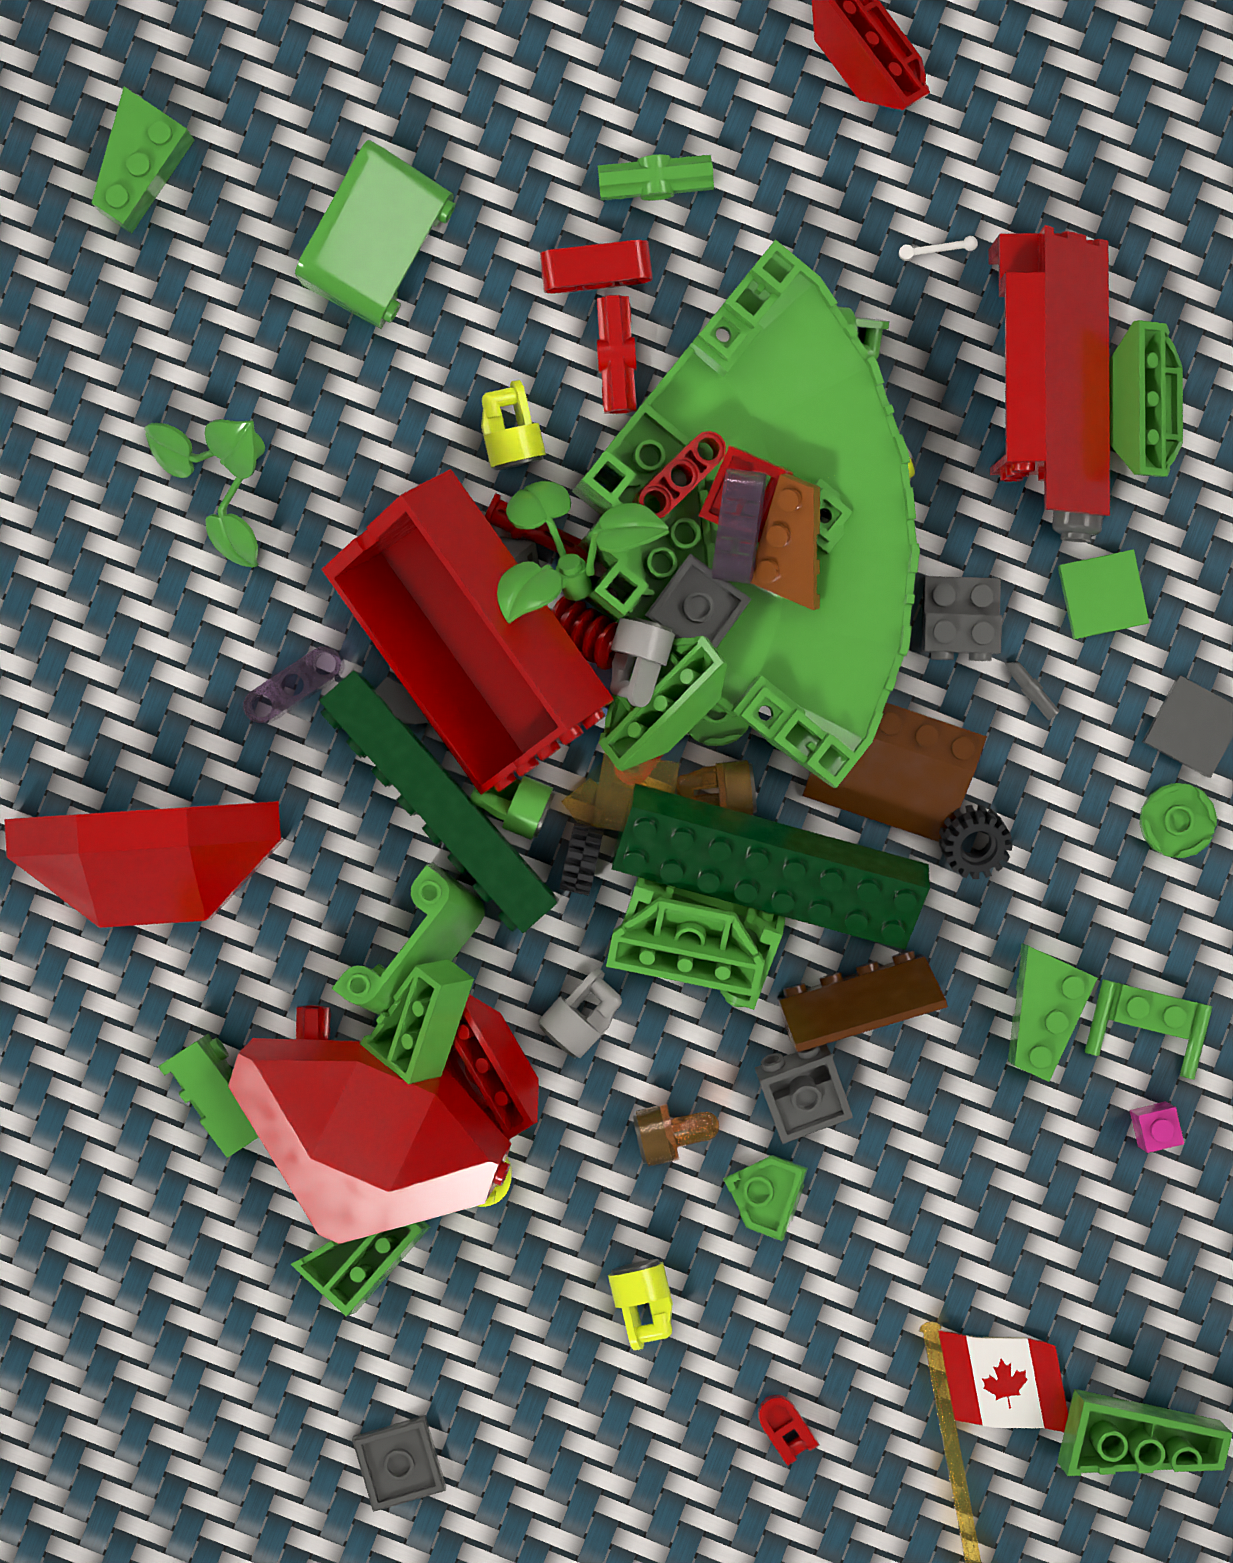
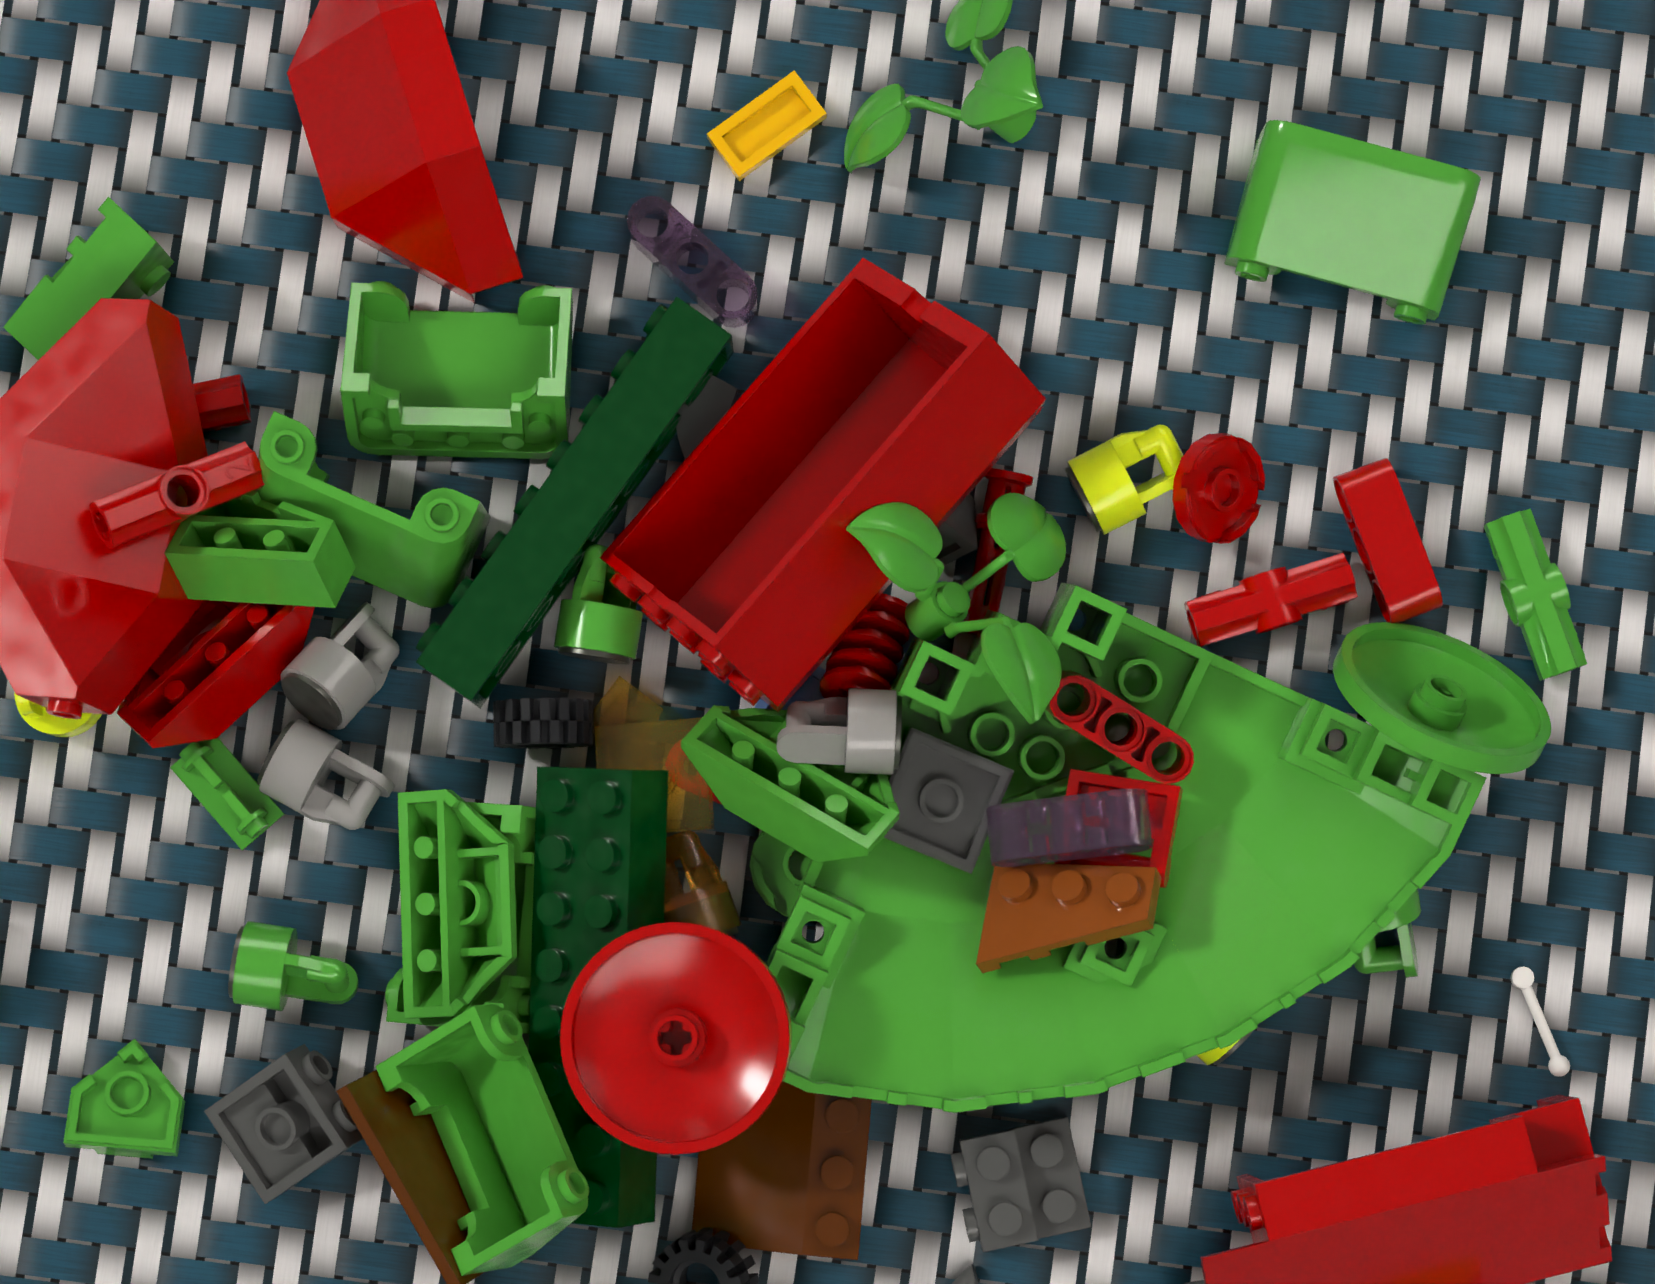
camera: 75 degrees right, 5 degrees down
clear orange piece [633,1104,719,1167] -> none
none -> red piece [89,441,264,549]
none -> bright green hinge [170,738,284,851]
none -> bright green piece [228,921,358,1011]
none -> light grey piece [281,602,400,730]
none -> bright green windscreen [340,281,573,459]
none -> bright green windscreen [375,1004,589,1276]
none -> red dish [560,922,792,1155]
none -> yellow tile [707,70,827,181]
none -> red tile [1172,433,1265,544]
none -> bright green dish [1333,622,1551,774]

